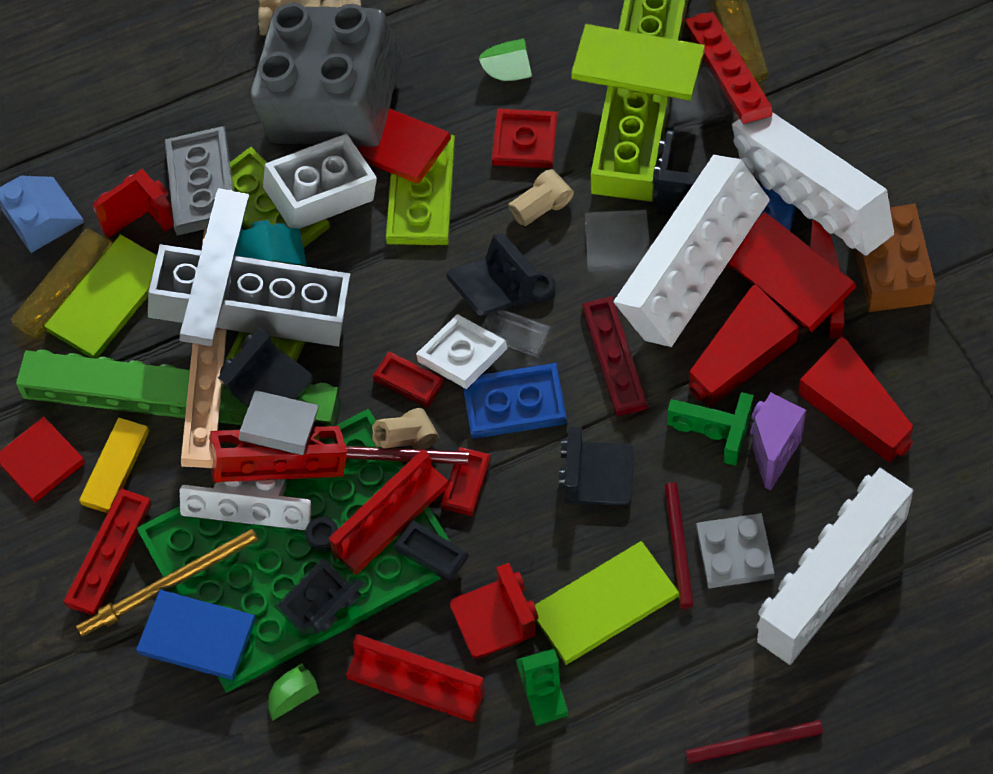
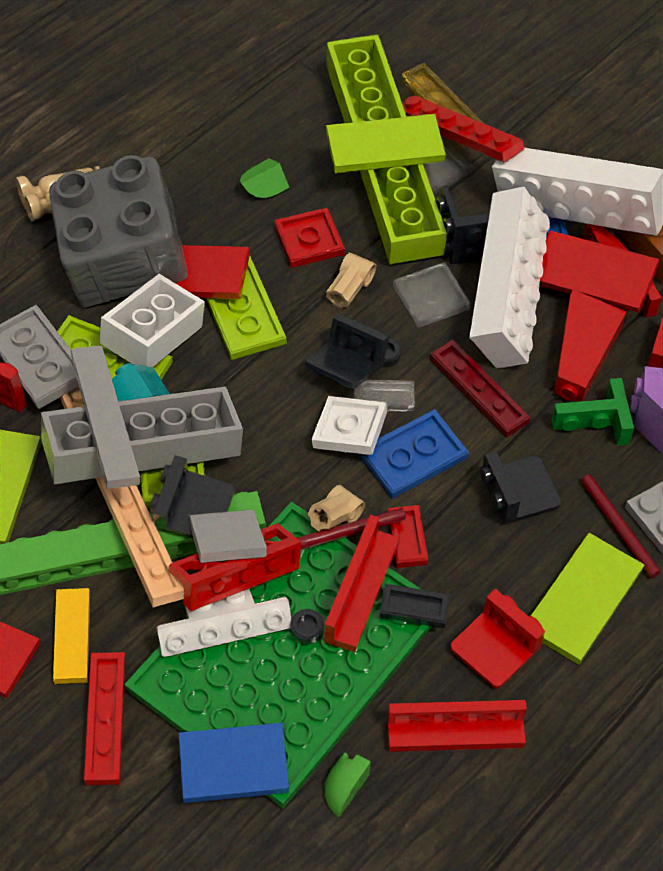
camera: 30 degrees left, 5 degrees down
pearl gold bar [77,529,258,637] -> none
black bracket [275,558,363,636] -> none
red tile [372,351,444,408] -> none
green bracket [516,649,568,726] -> none

